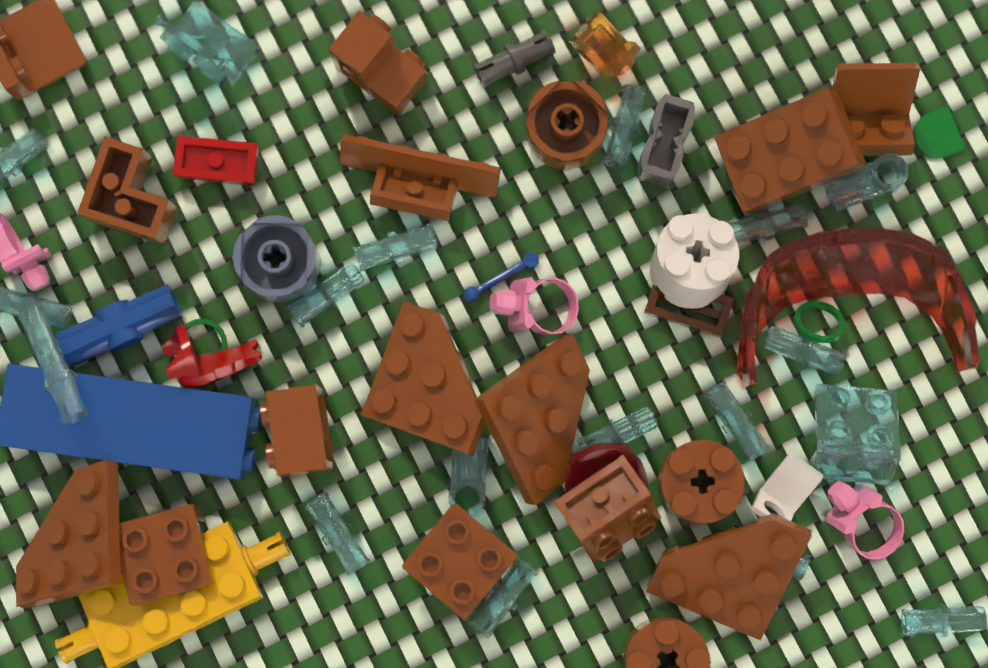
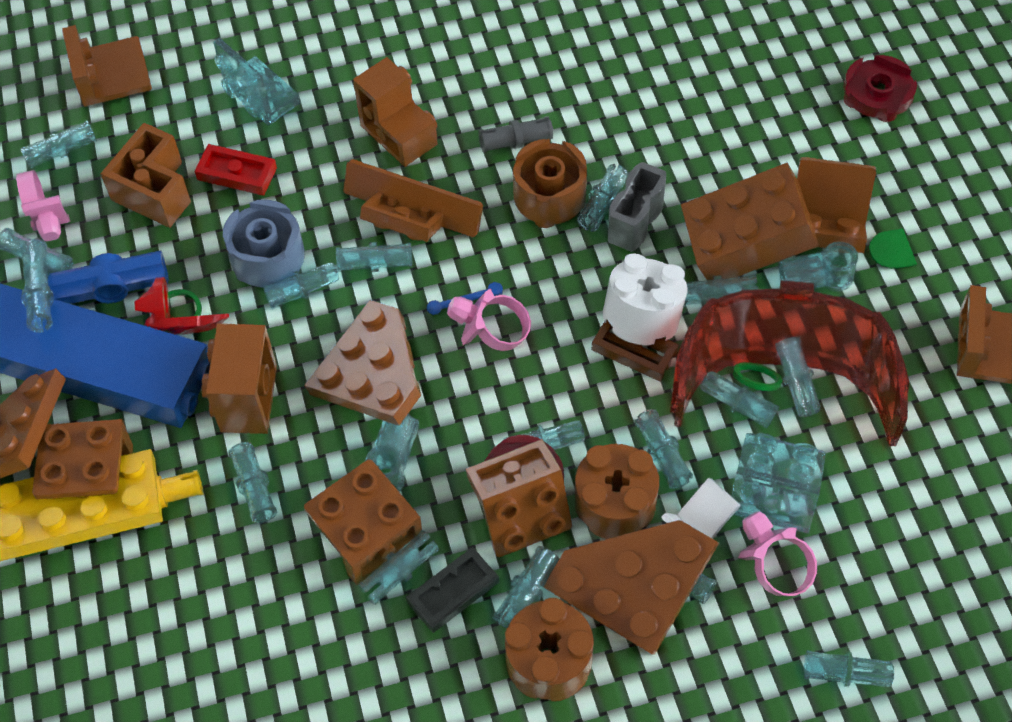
camera: 10 degrees right, 25 degrees down
dark orange plate [474,335,590,505] -> none
clear orange bracket [569,12,641,77] -> none
none -> pearl dark grey plate [406,547,500,633]
none -> clear light blue pin [492,546,560,629]
none -> clear light blue axle [775,337,821,417]

